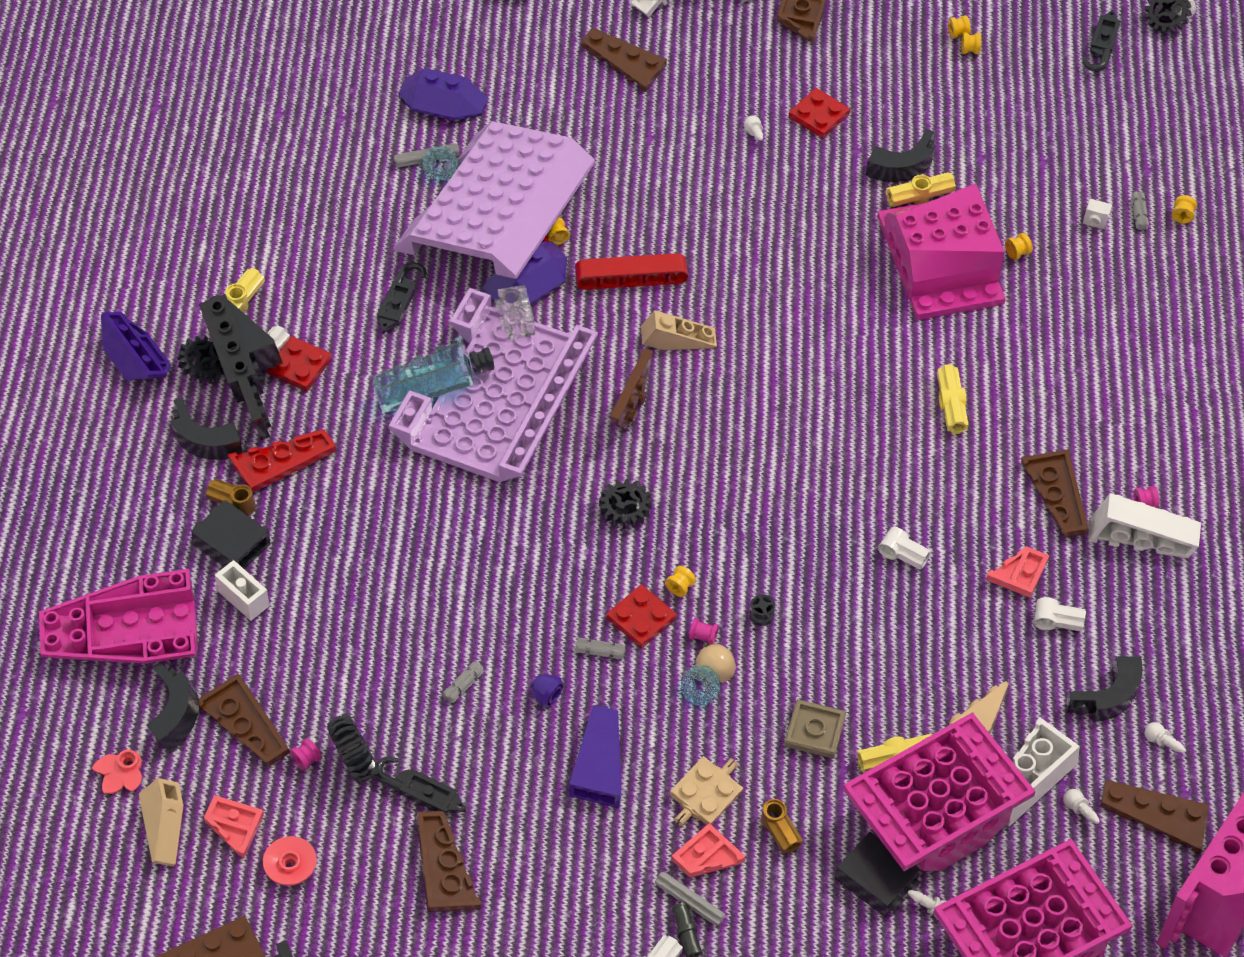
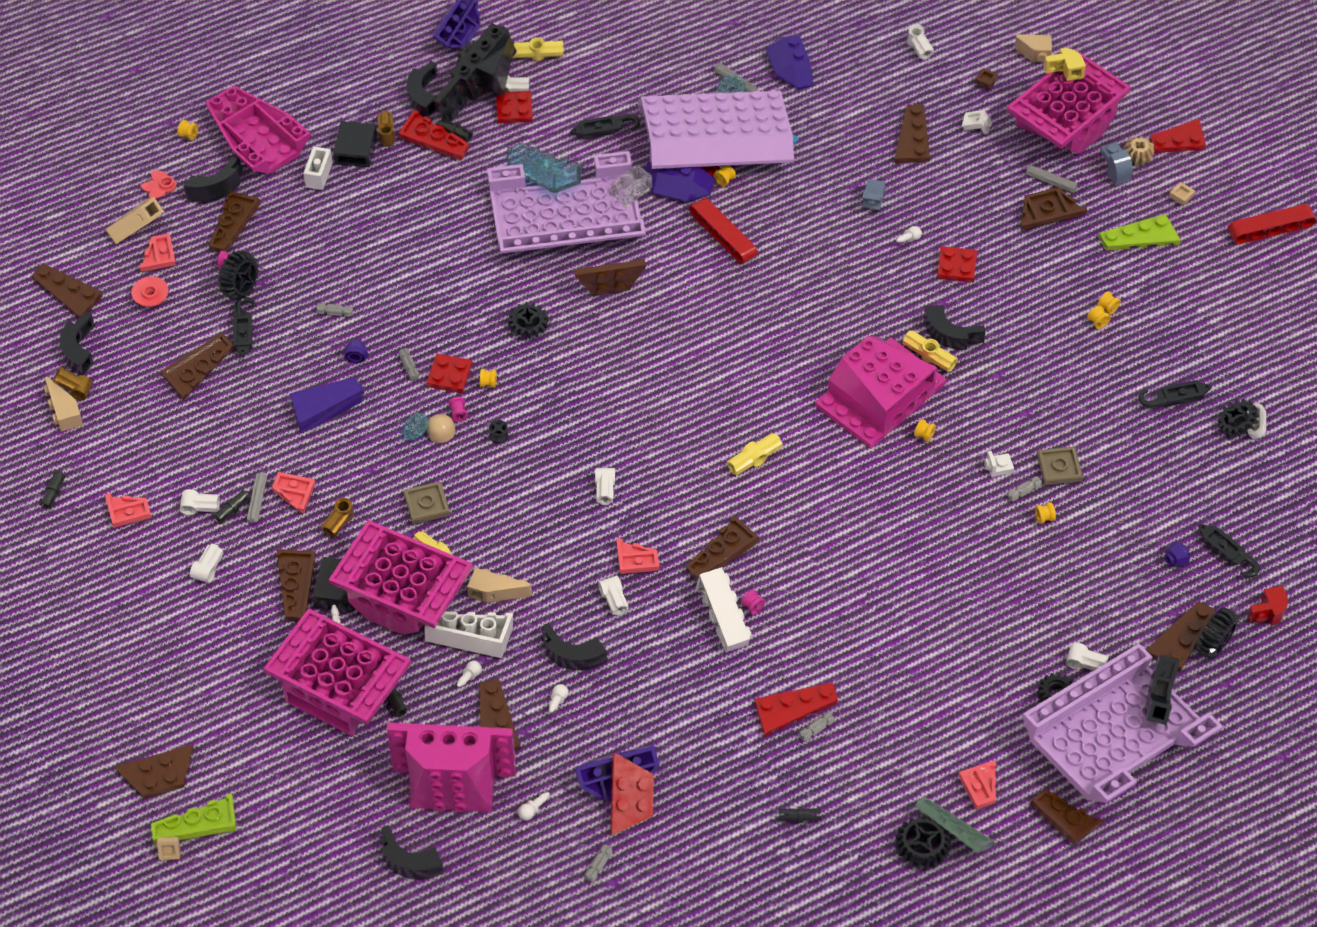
camera: 60 degrees right, 0 degrees up
black wheel [469,347,494,375] -> none
tan slope [641,310,717,350] -> none
tan plate [670,756,743,826] -> none
none -> yellow wheel [177,120,198,140]
none -> reddish brown wing [276,549,316,621]
none -> pearl dark grey pin [438,118,473,142]
none -> sand blue brick [862,179,886,210]
none -> dark tan plate [1037,446,1083,485]

